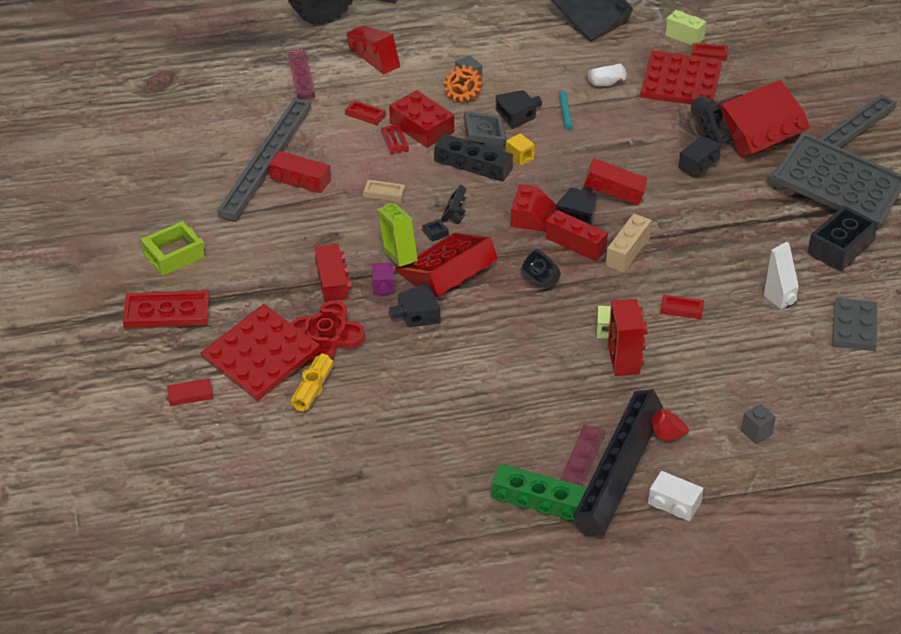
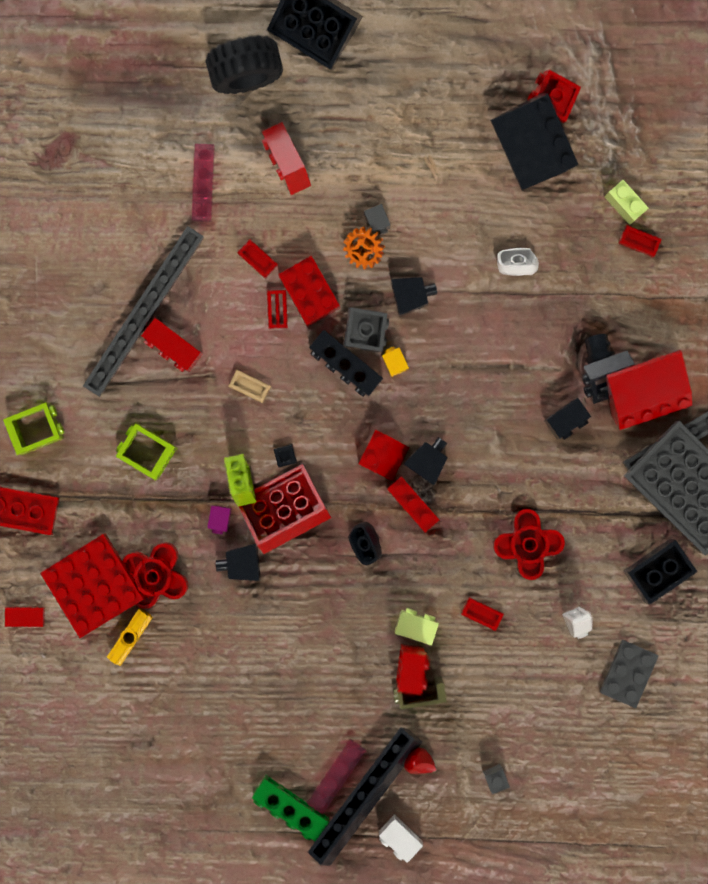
camera: 15 degrees right, 45 degrees up
red brick [314,244,352,302] -> none
black plate [440,185,467,224] -> none
teal bar [559,91,572,130] -> none
red brick [583,158,647,206] -> none
tan brick [606,214,652,272] -> none
red plate [640,50,722,105] -> none
none -> lime window [116,423,178,480]
none -> olive panel [393,677,447,709]
none -> red plant [493,509,565,580]

